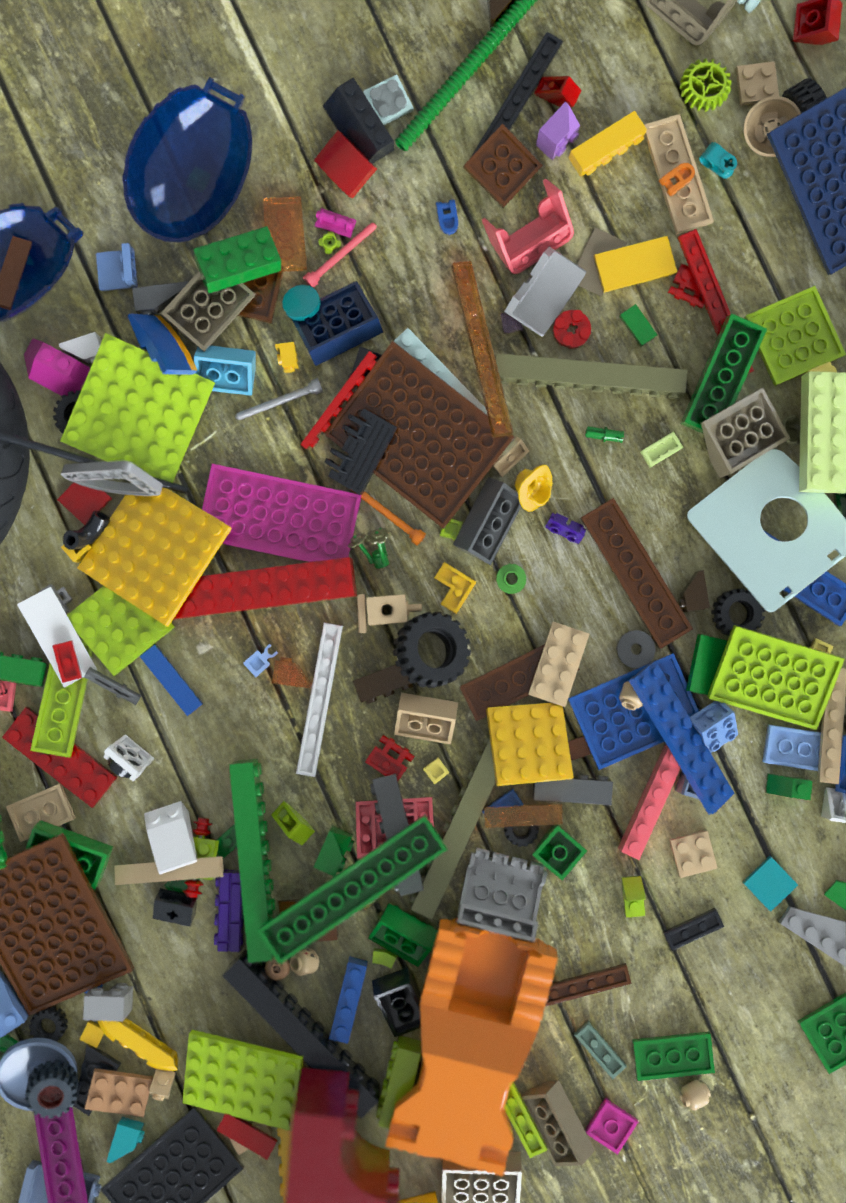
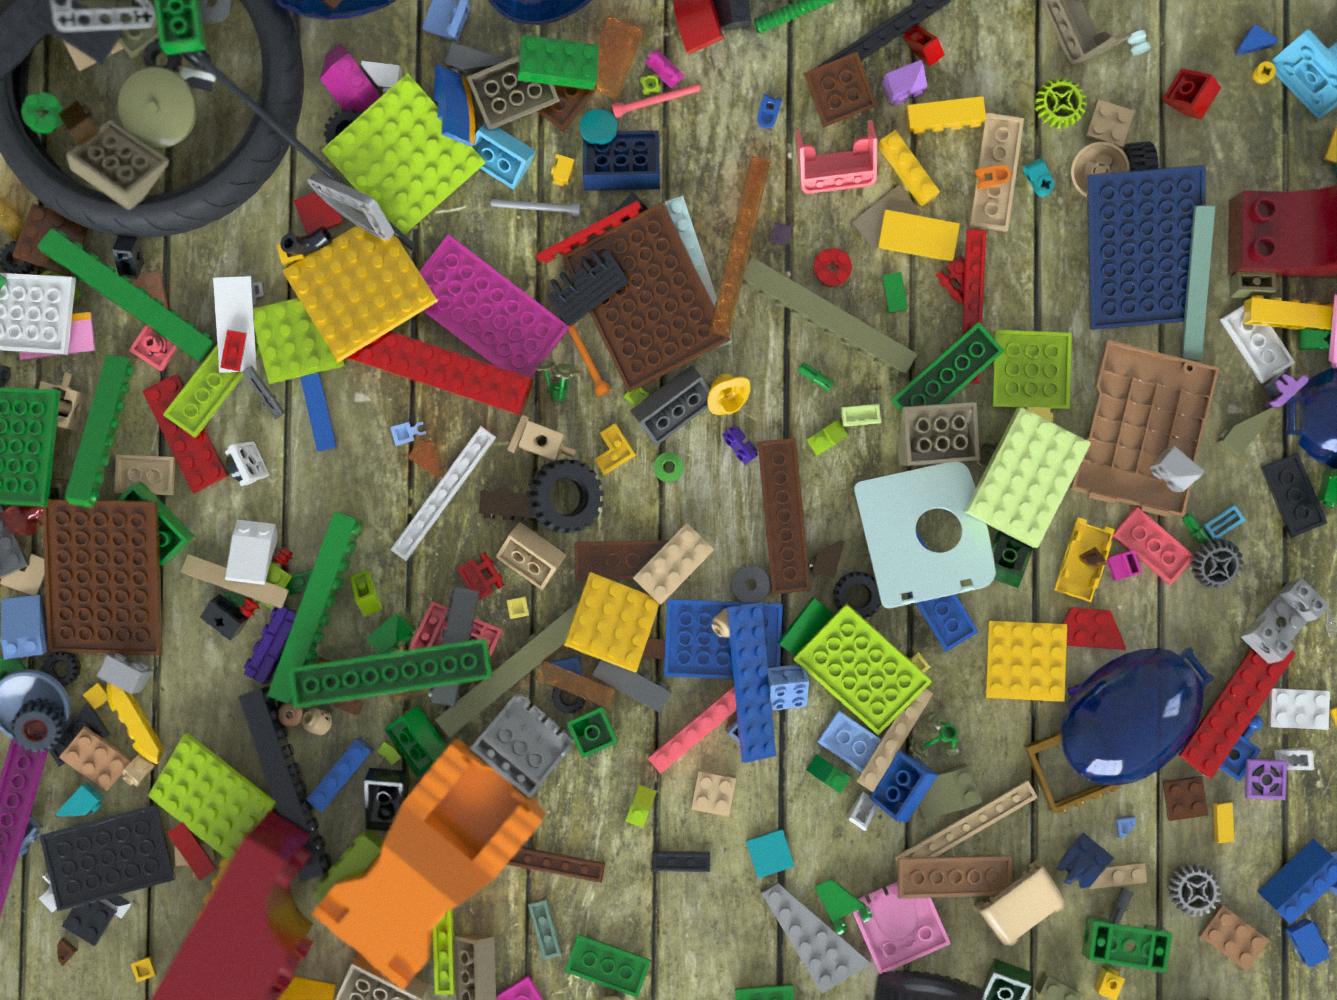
camera: 20 degrees right, 0 degrees up
tan plate [493,436,530,477] -> none
light grey panel [504,246,586,336] -> none
none -> lime slope [806,420,849,456]
none -> yellow brick [877,130,940,207]

